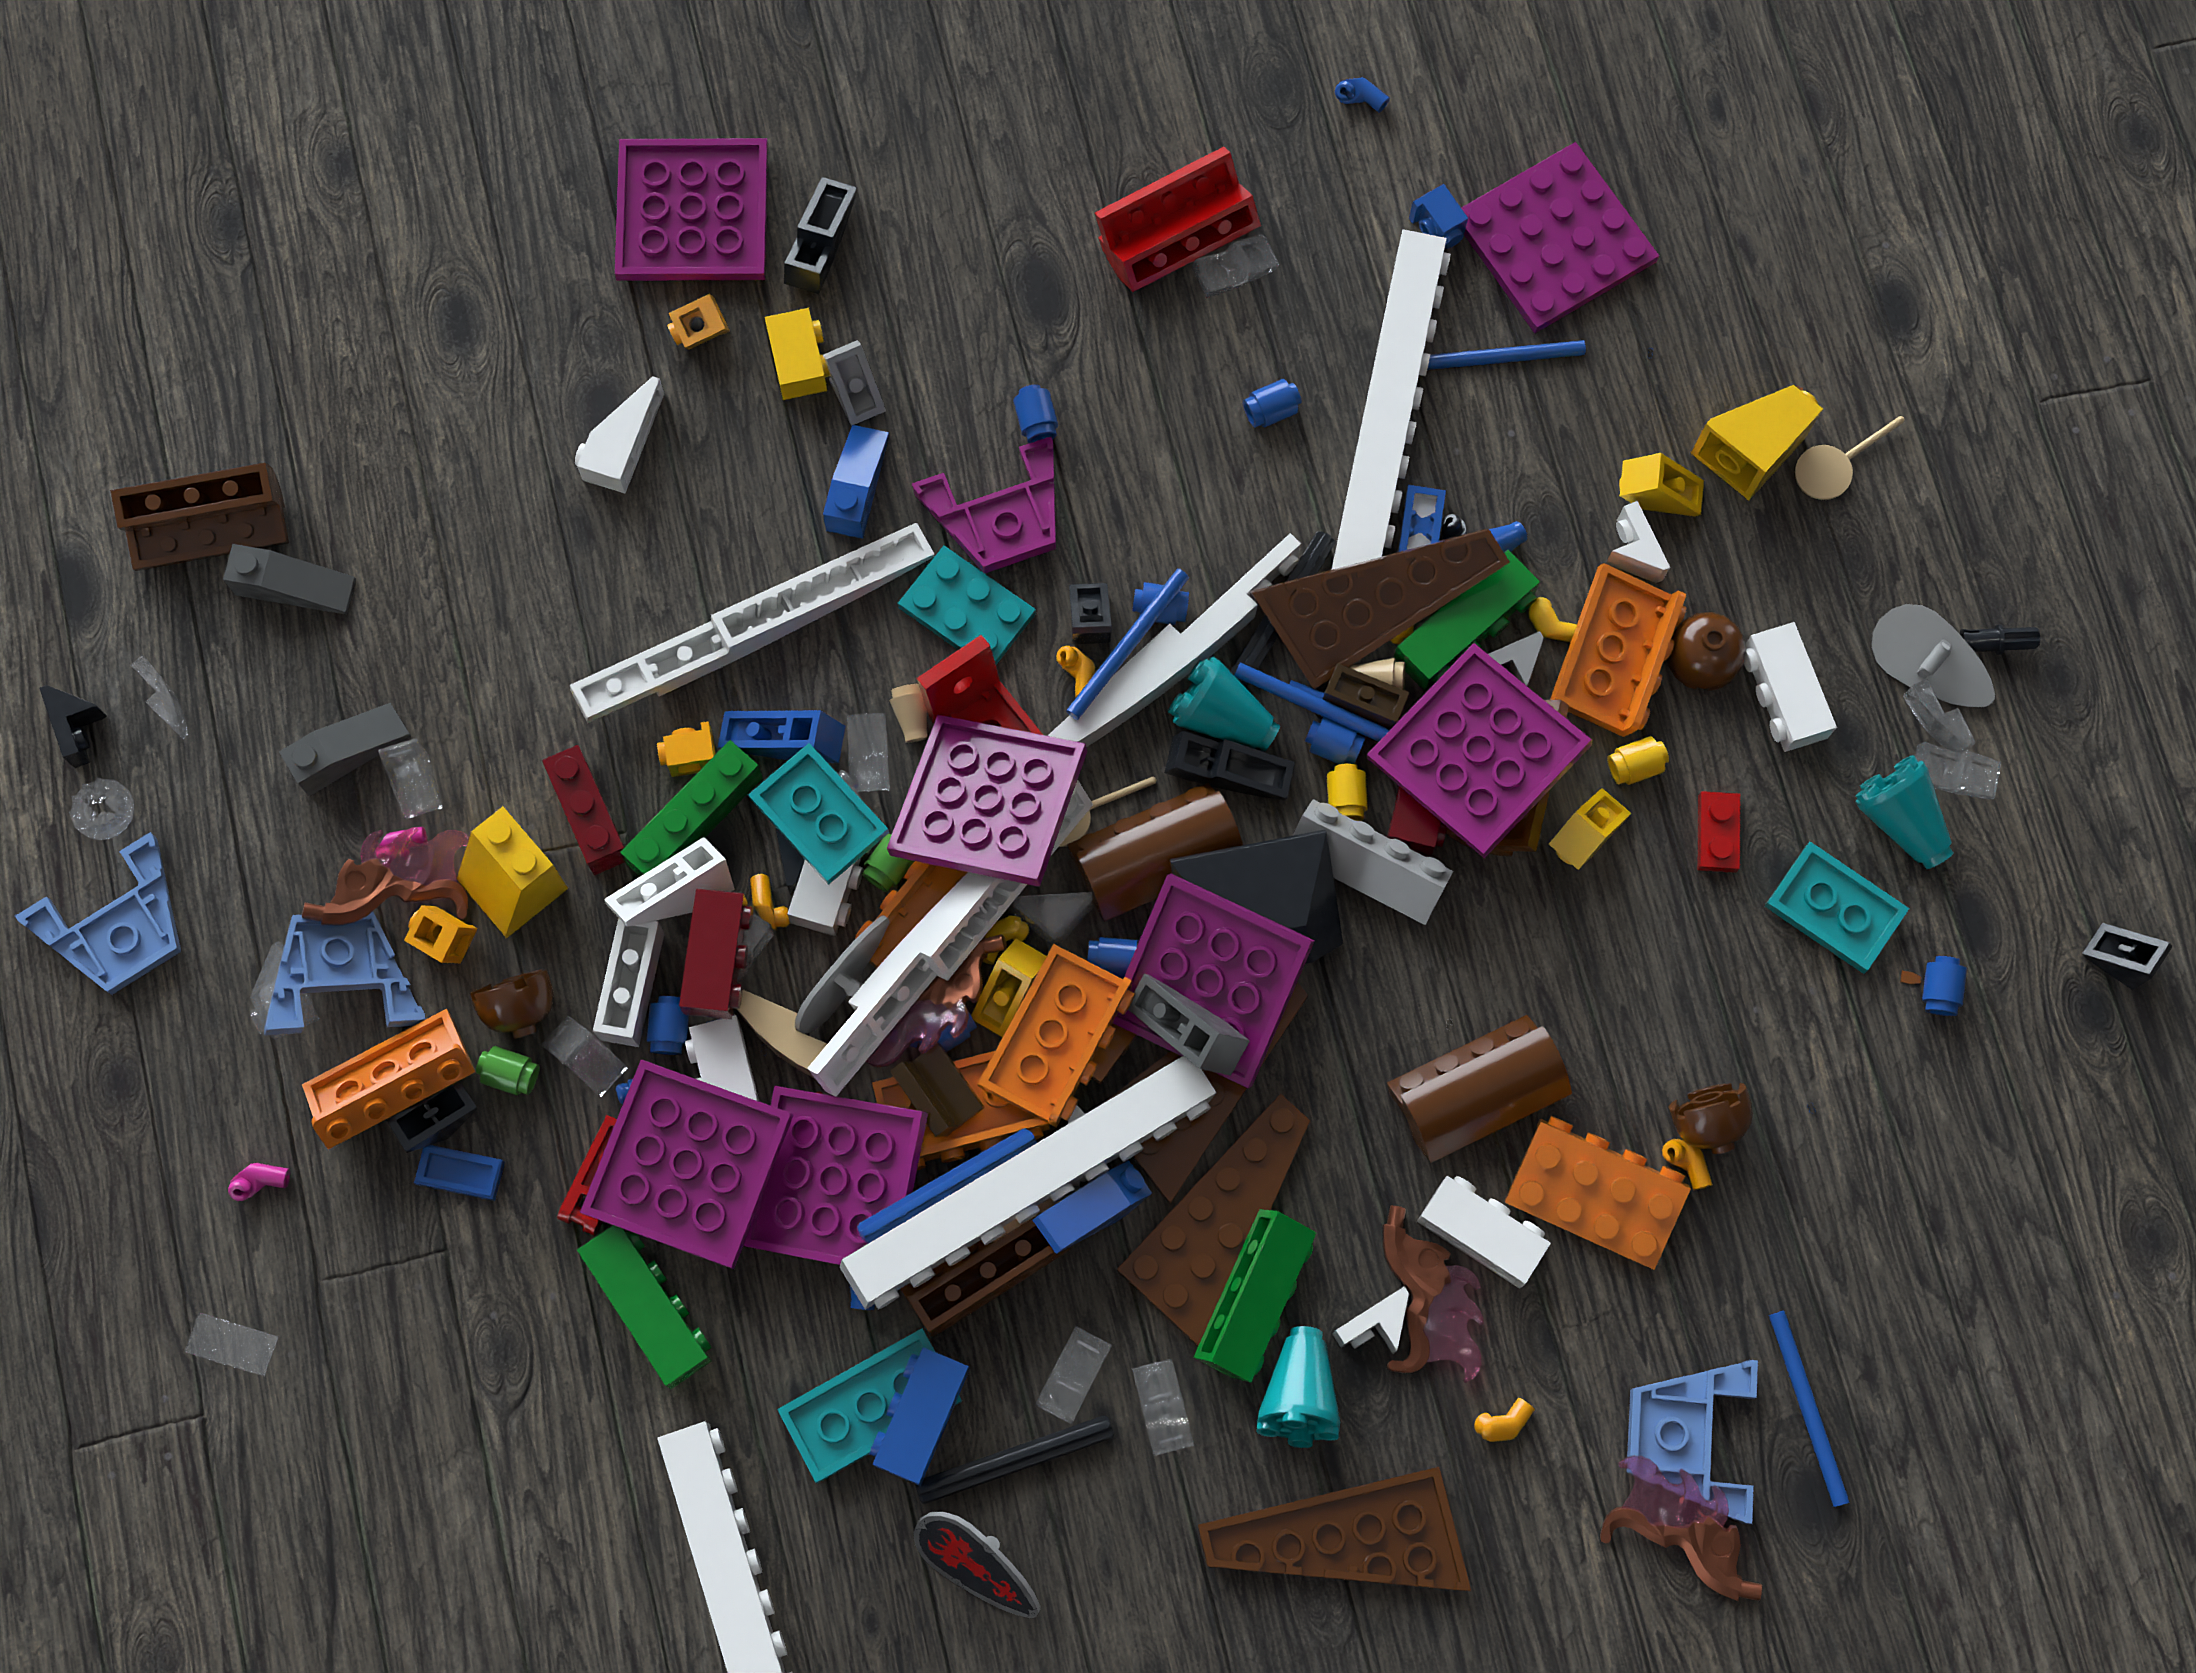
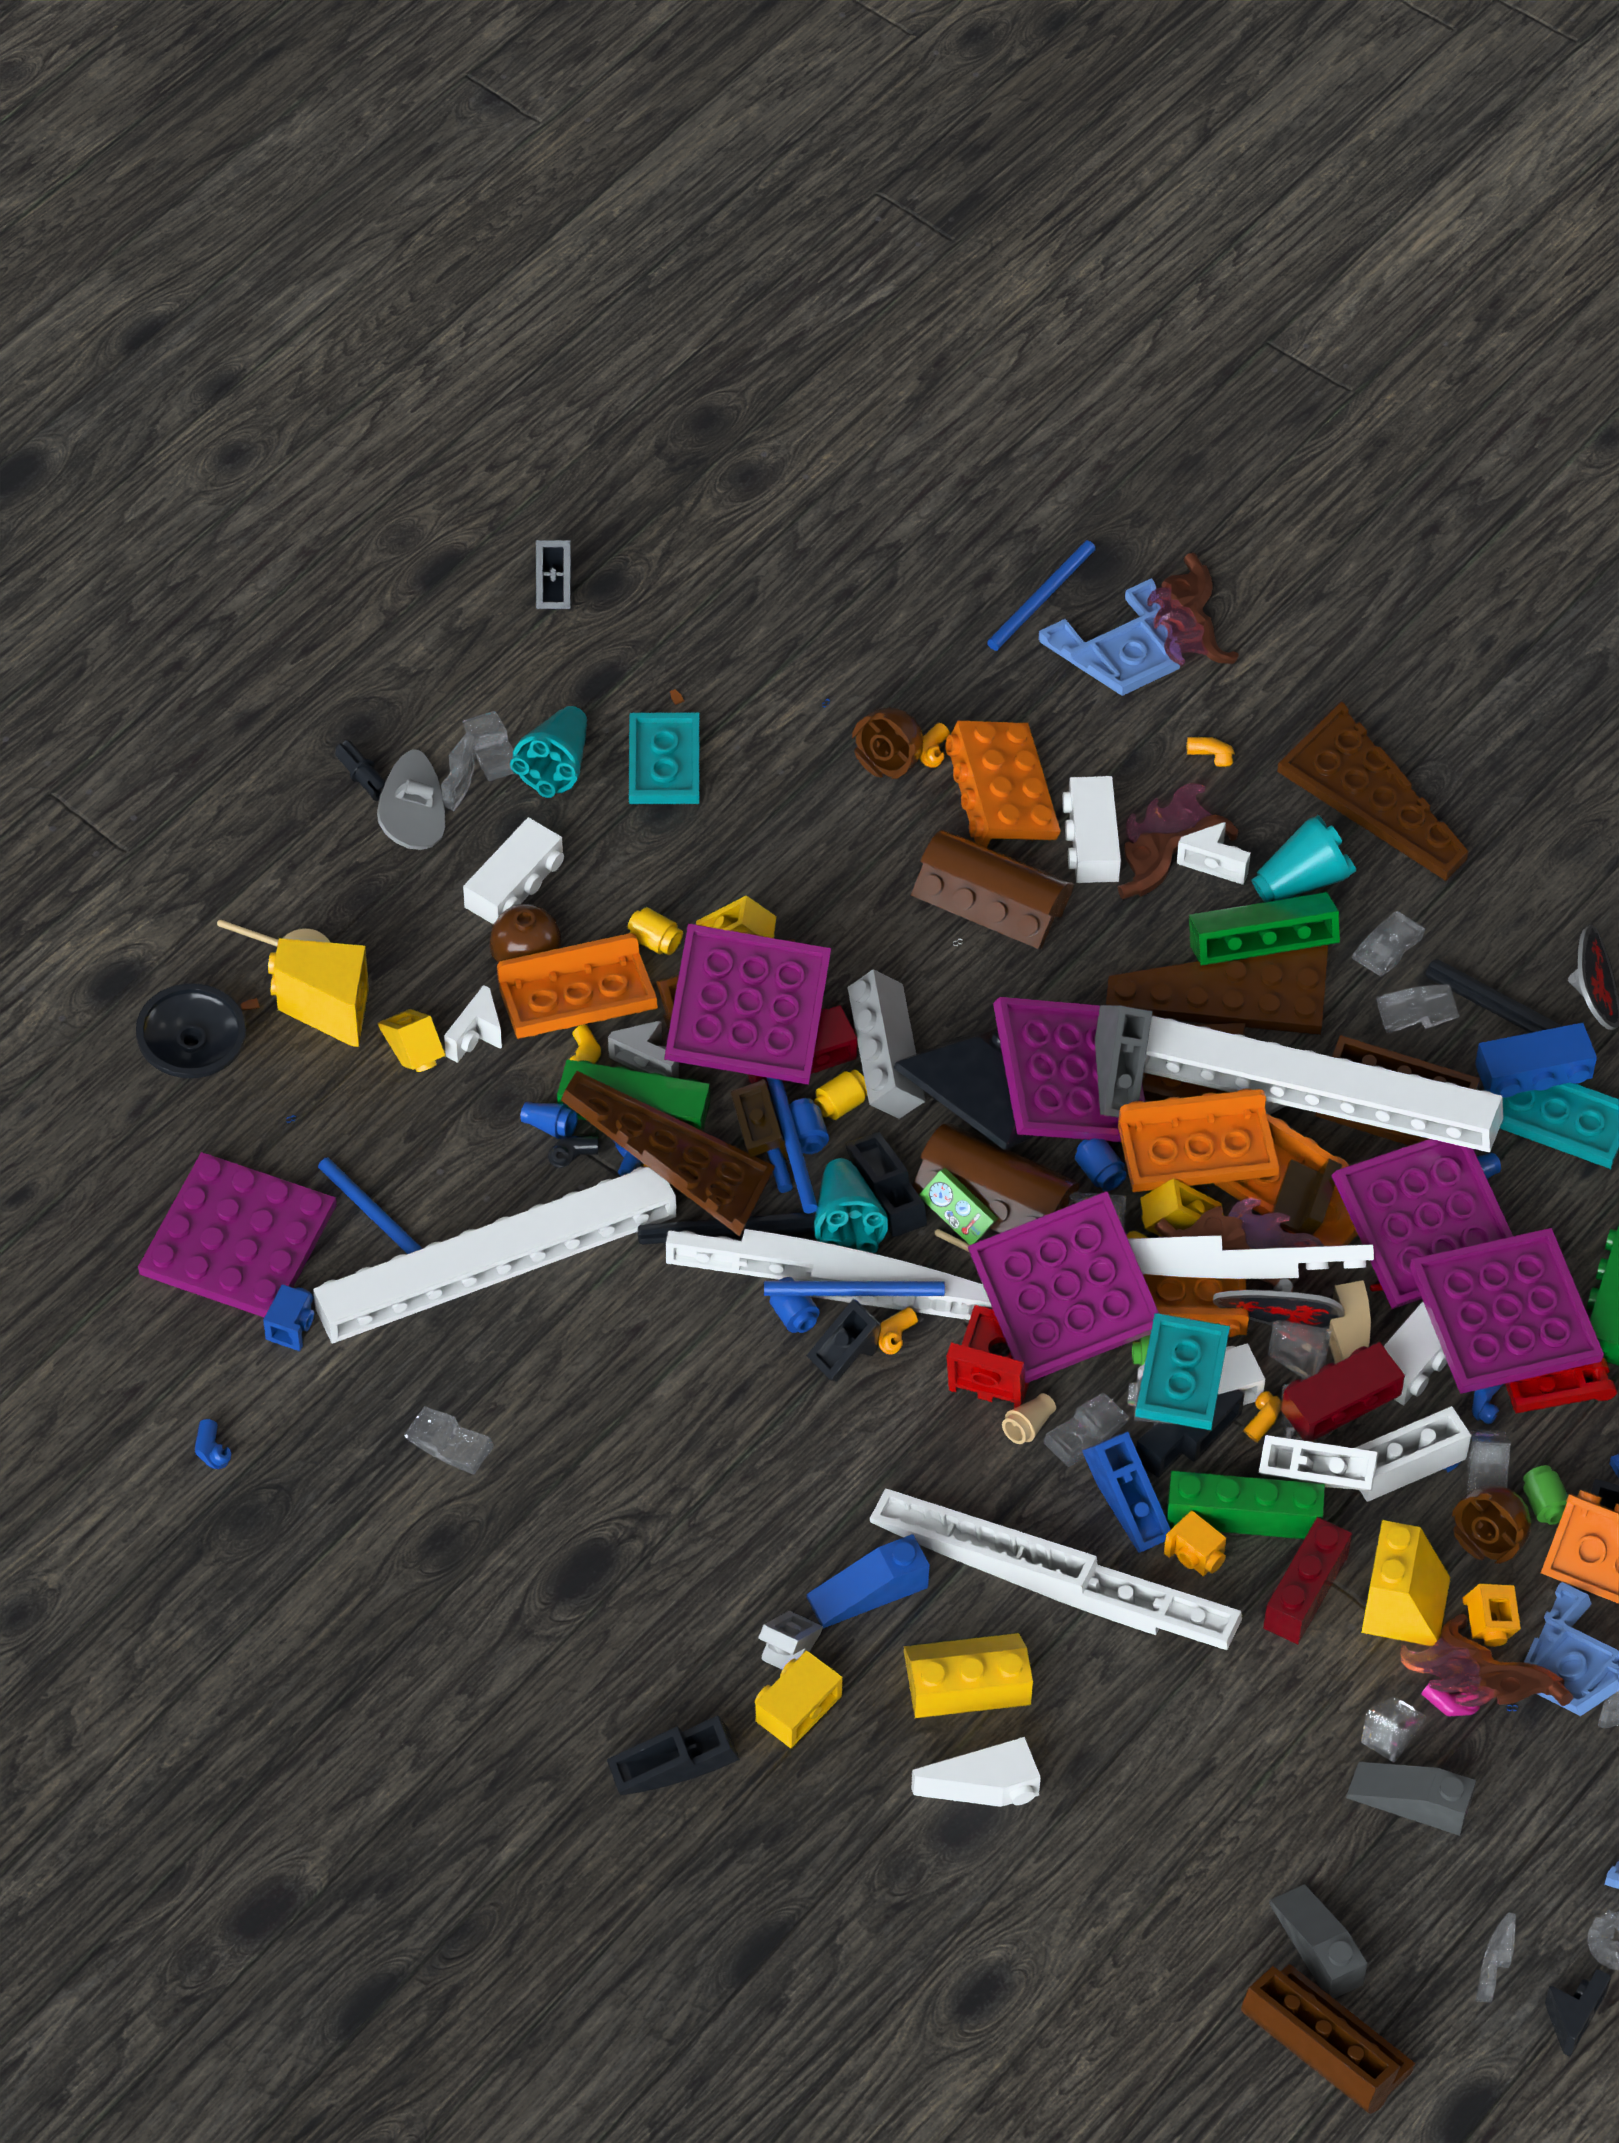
camera: 125 degrees left, 20 degrees down
magenta plate [615,138,768,281] -> none
blue brick [647,996,689,1055] -> none
light orange brick [667,294,730,350] -> none
blue axle [857,1128,1037,1244] -> none
teal plate [898,545,1036,665] -> none
magenta wing [912,436,1056,574] -> none
blue brick [1013,385,1058,443] -> none
blue slope [1033,1161,1152,1254] -> none
red brick [1094,147,1261,292] -> none
blue brick [1243,379,1302,428] -> none
tan cone [1350,658,1405,690] -> none
blue piece [1398,485,1446,552] -> none
red plate [1697,791,1740,873] -> none
blue brick [1922,956,1967,1016] -> none
none -> black dish [136,983,246,1078]
none -> yellow slope [904,1633,1033,1718]
none -> tile [919,1168,998,1245]
none -> clear slope [1268,1320,1332,1379]

